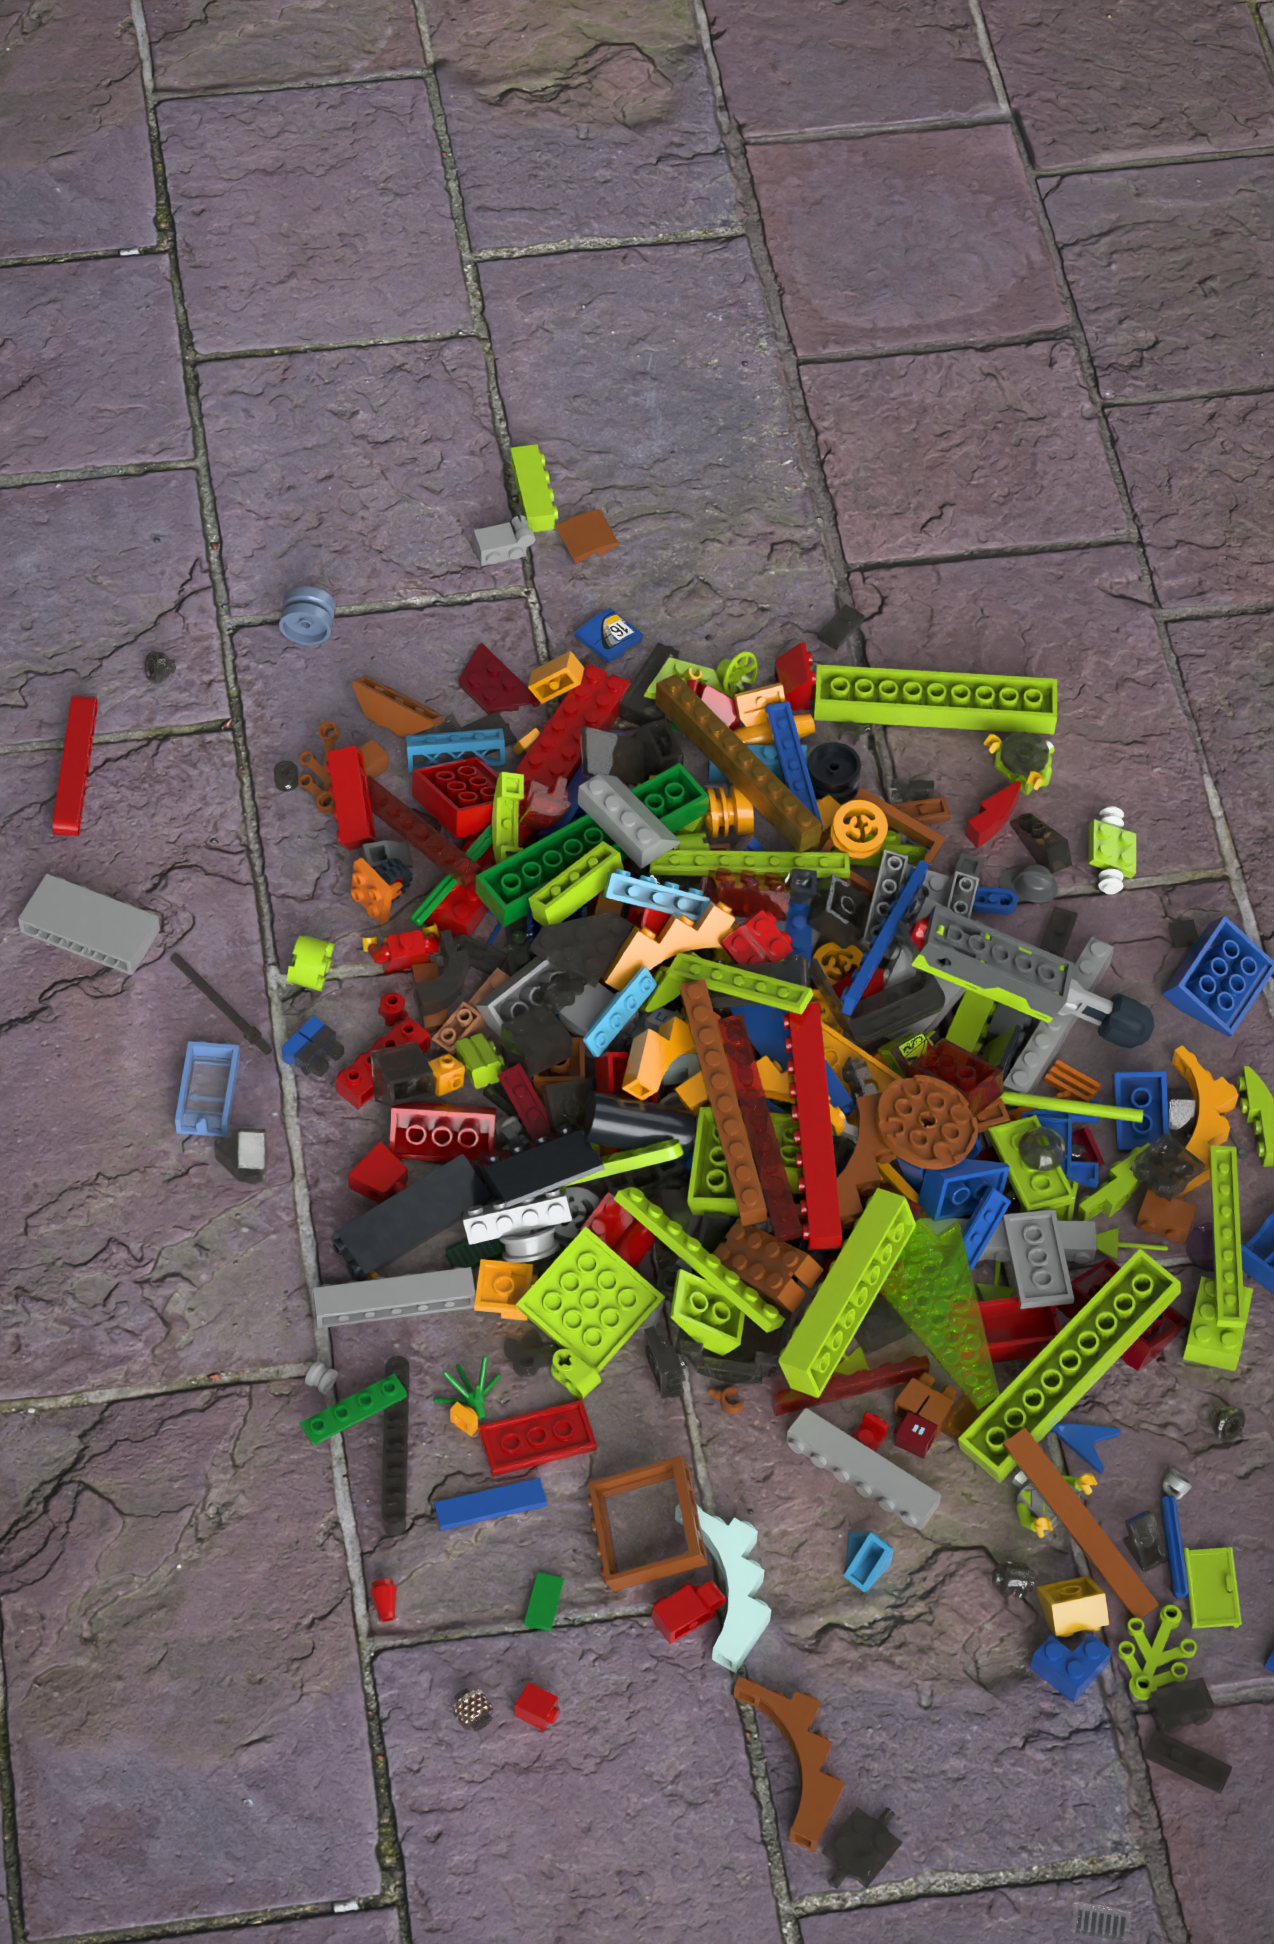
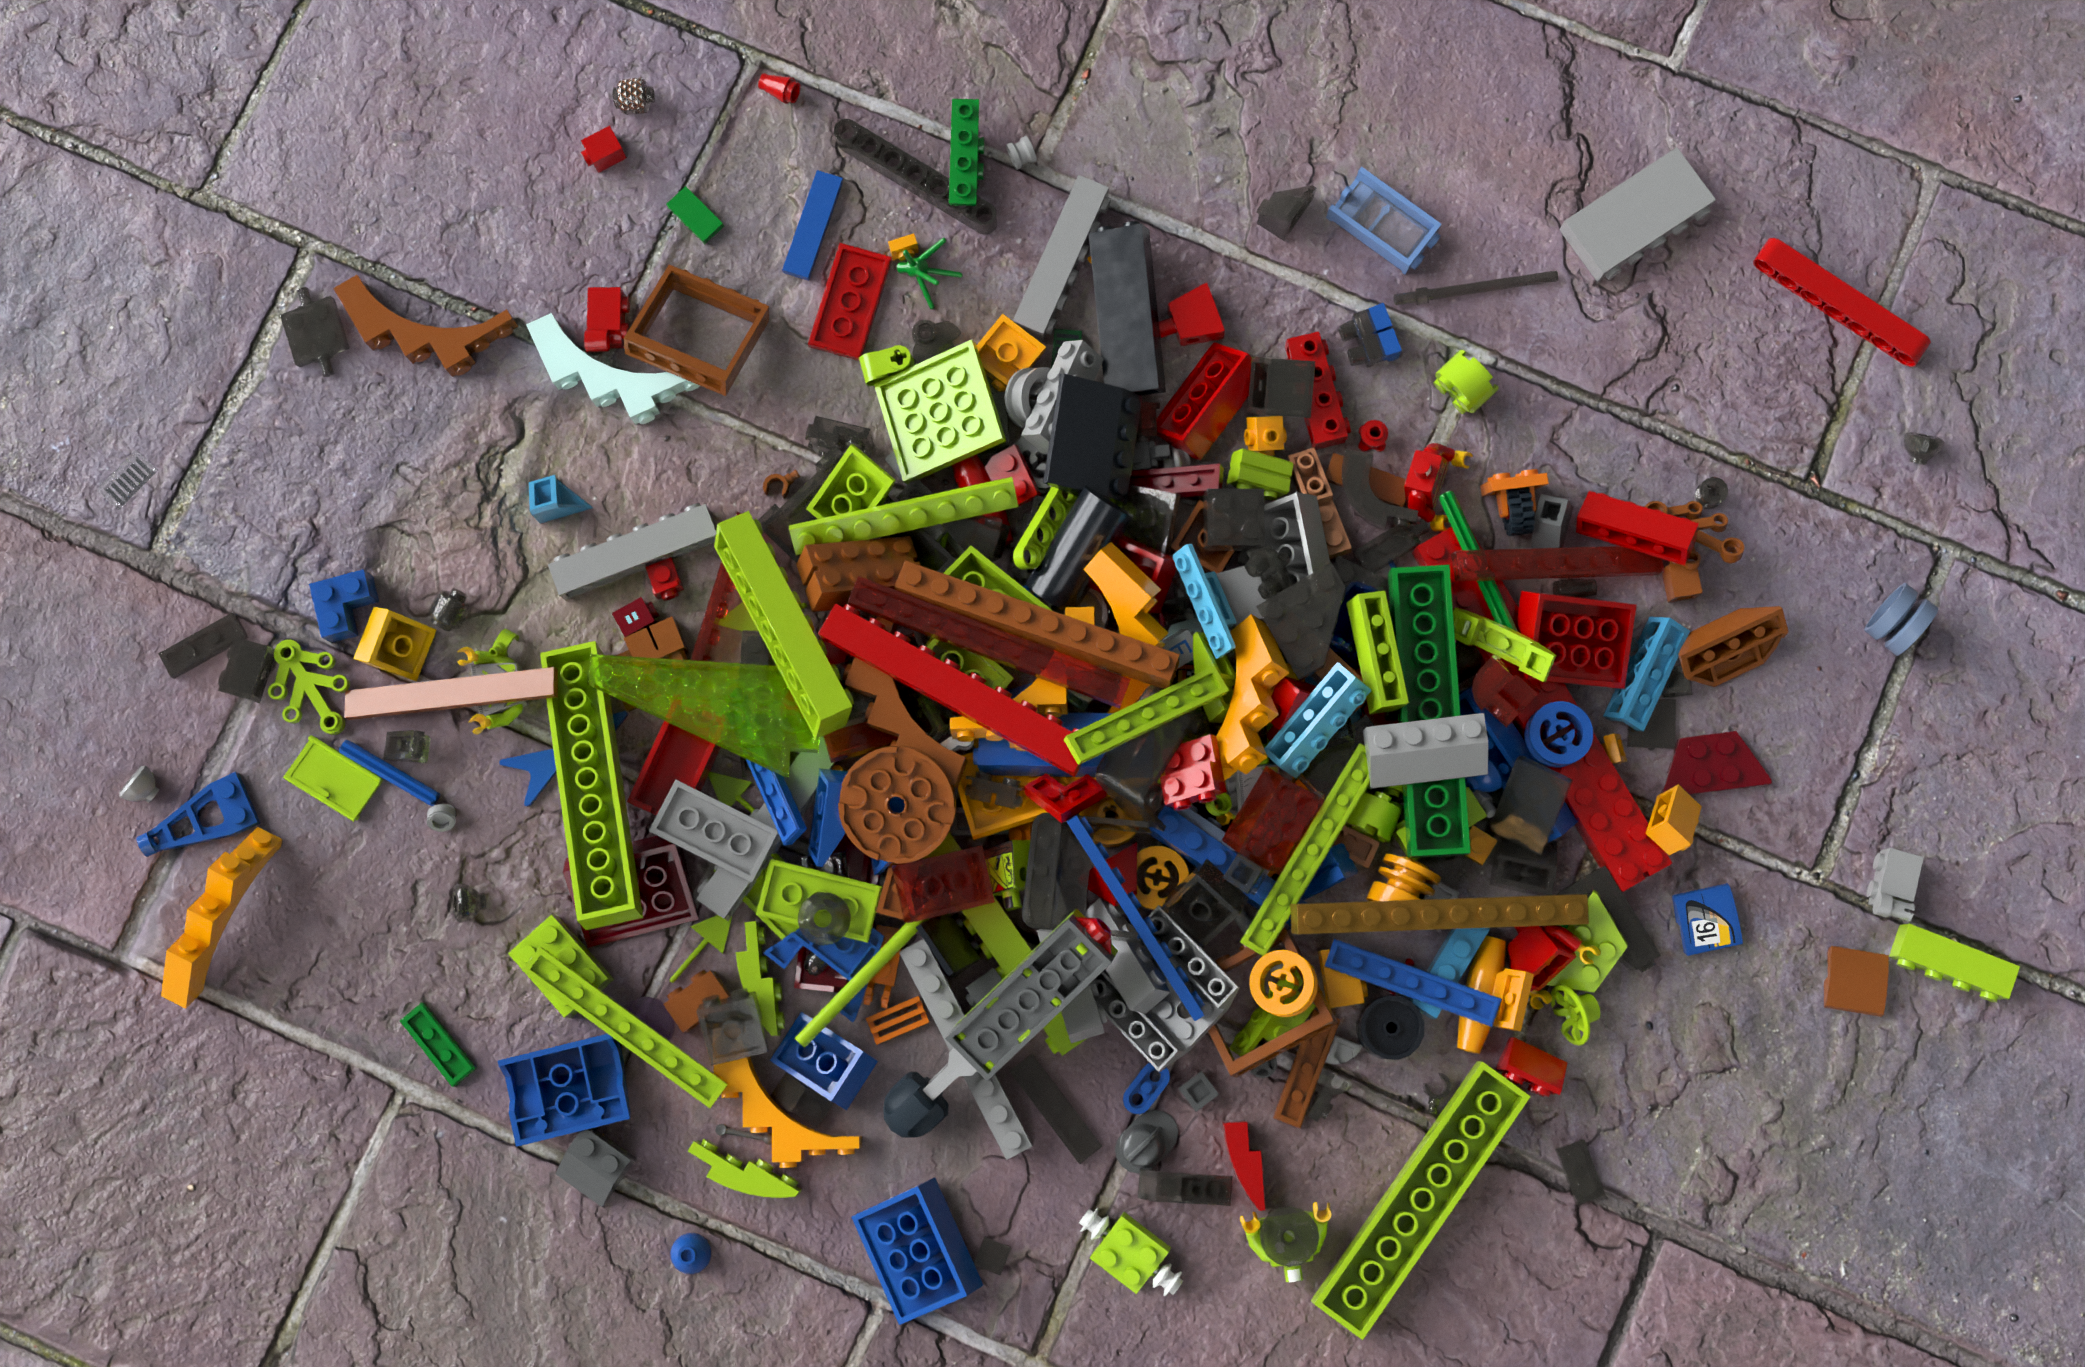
camera: 130 degrees right, 25 degrees up
none -> lime piece [489,628,519,657]
none -> red plate [1024,773,1106,823]
none -> blue wheel [1524,701,1593,768]

